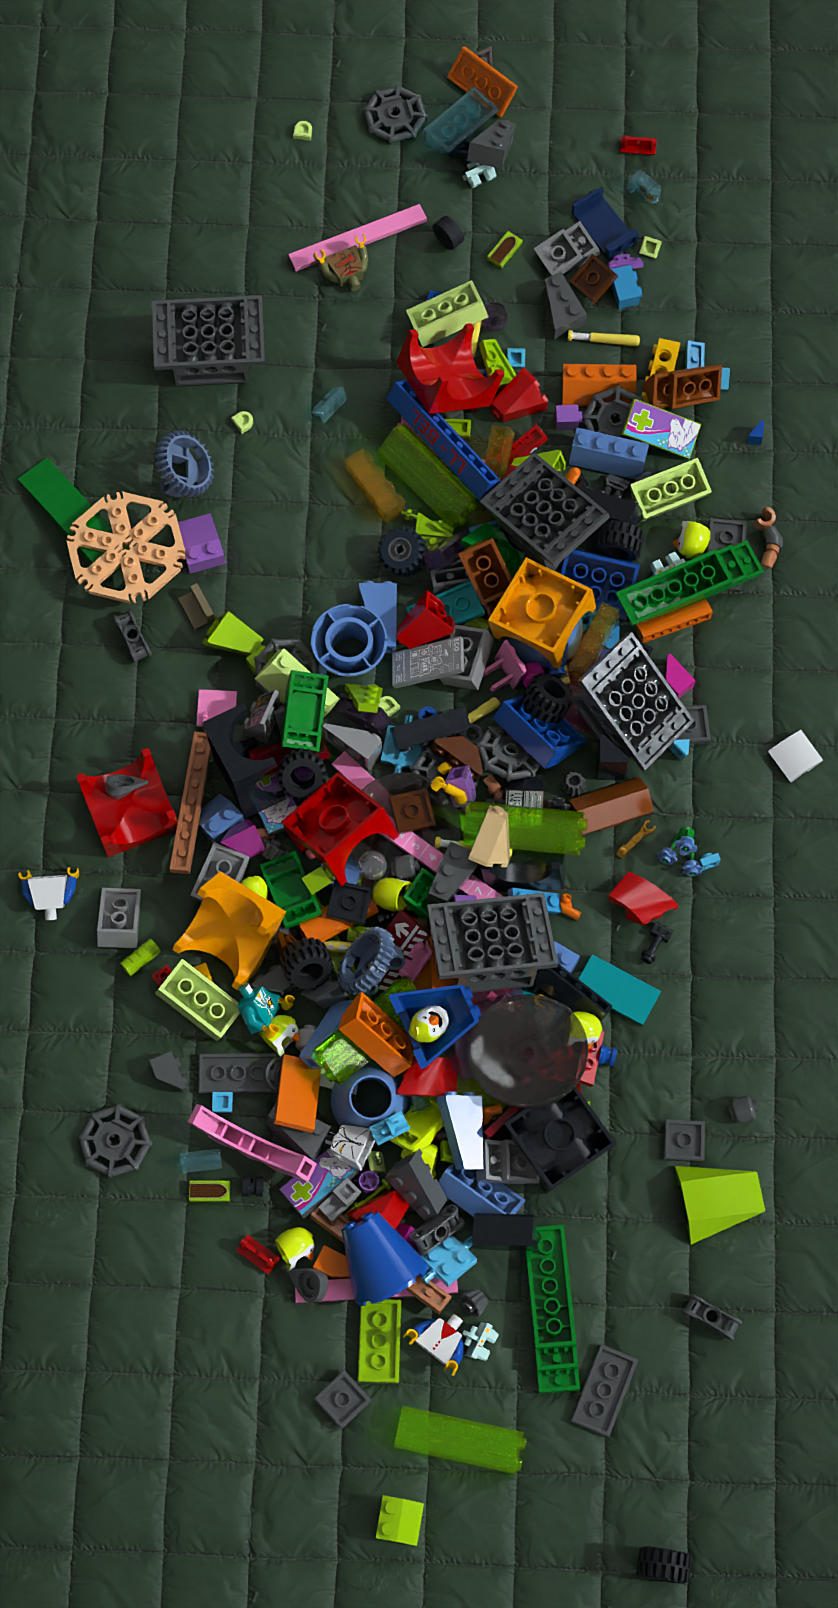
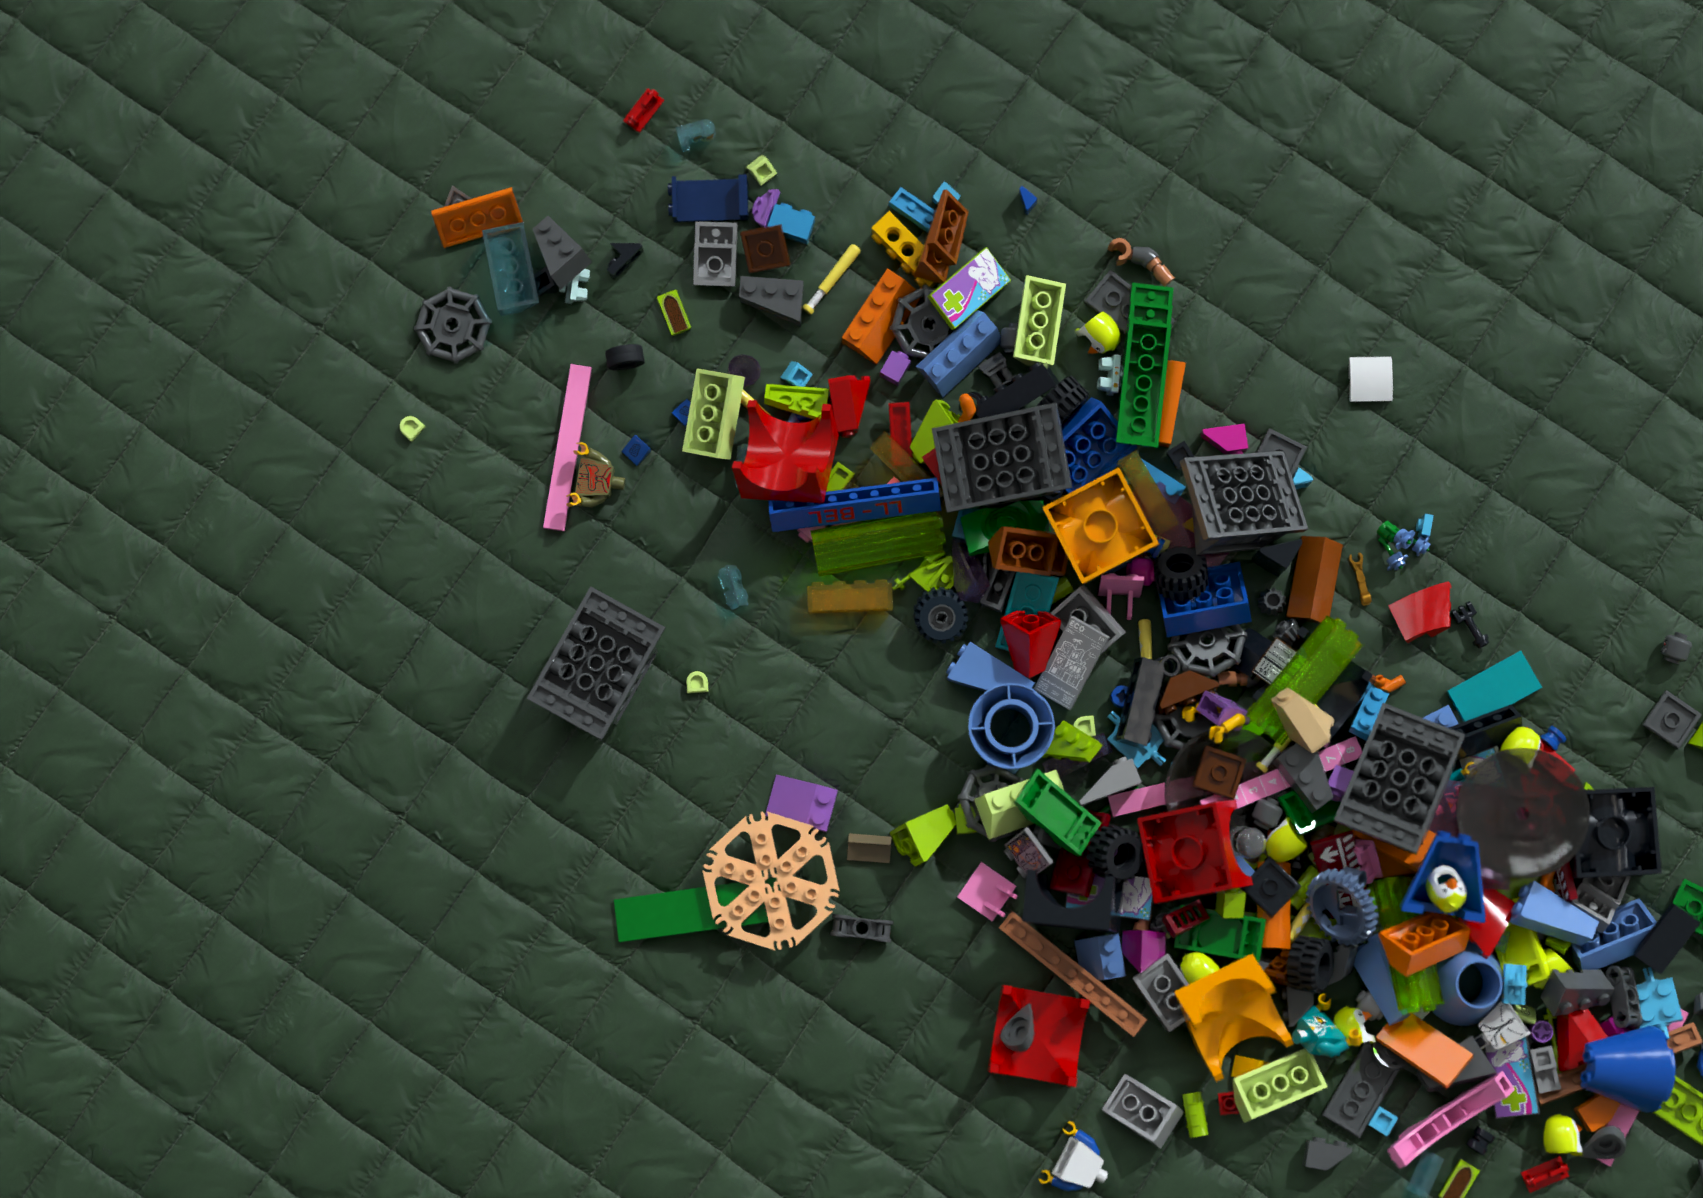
camera: 55 degrees left, 10 degrees up
sand blue piece [154,430,215,498] -> none
none -> black slope [607,243,644,279]
none -> blue slope [622,435,651,466]
none -> dark red slope [1162,900,1210,938]

